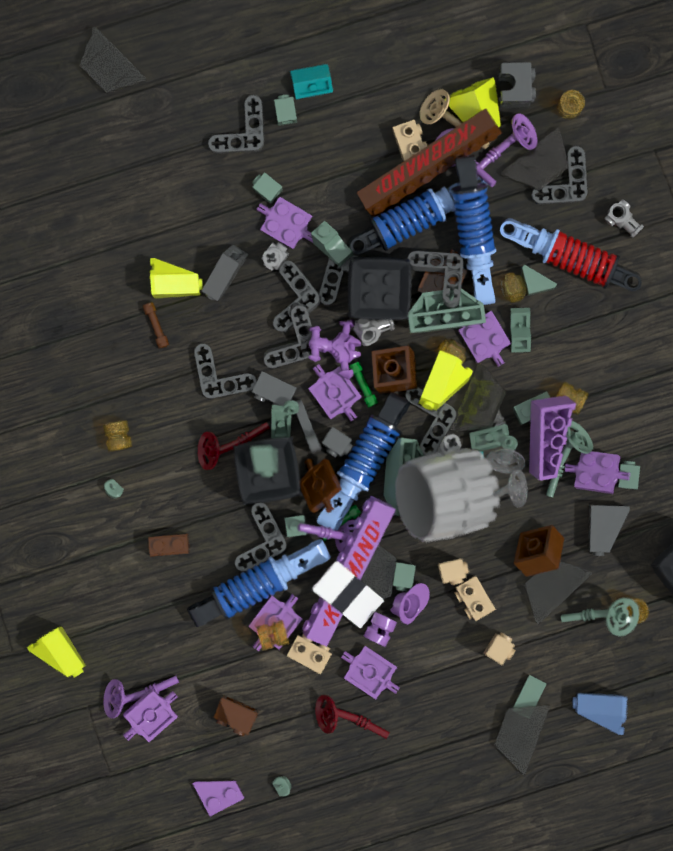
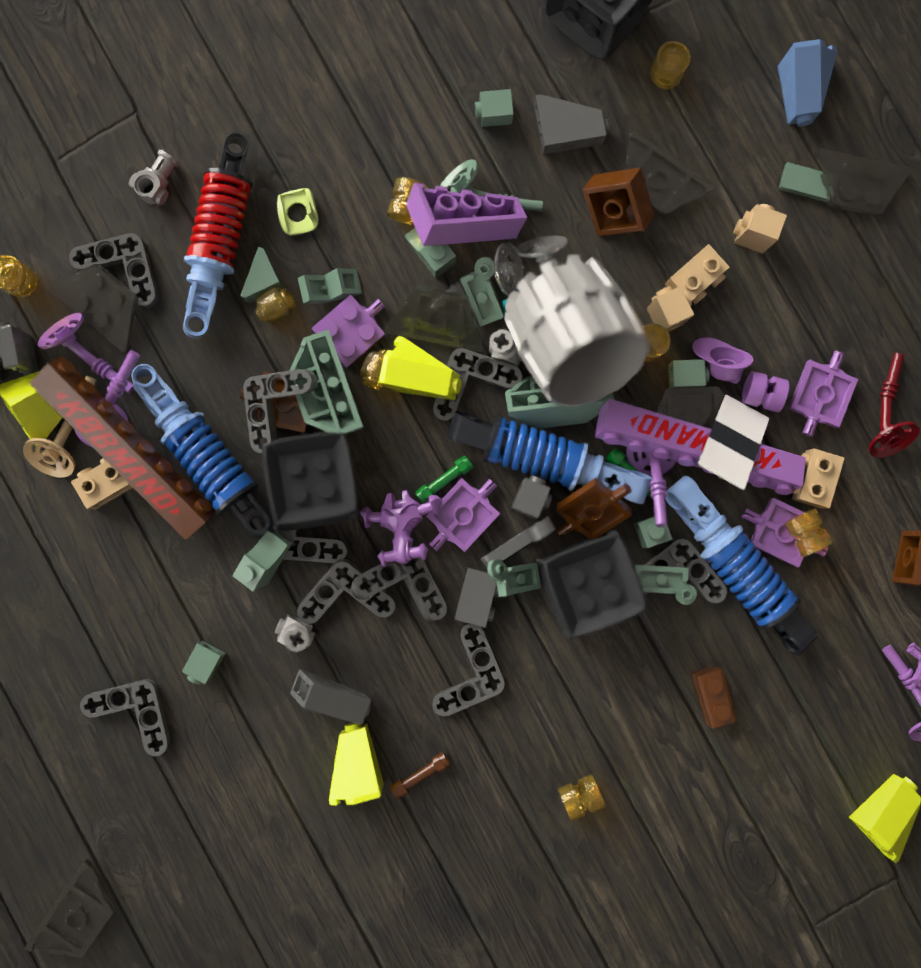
camera: 110 degrees left, 0 degrees up
sand green piece [104,479,124,499] -> none
dark red dish [197,422,270,470] -> none
sand green slope [251,447,278,477] -> none
medium lavender plate [257,197,313,249] -> none
sand green brick [274,95,297,126] -> none
teal panel [291,64,333,99] -> none
light grey connector [354,319,395,346] -> none
reddish brown slope [372,346,417,394] -> none
piece [451,155,496,305] -> none
sand green dish [561,598,639,636] -> none
medium lavender plate [565,451,630,494] -> none
none -> yellowish green piece [277,188,319,236]
none -> sand green hinge [634,565,697,605]
none -> clear yellow wheel [643,323,671,363]

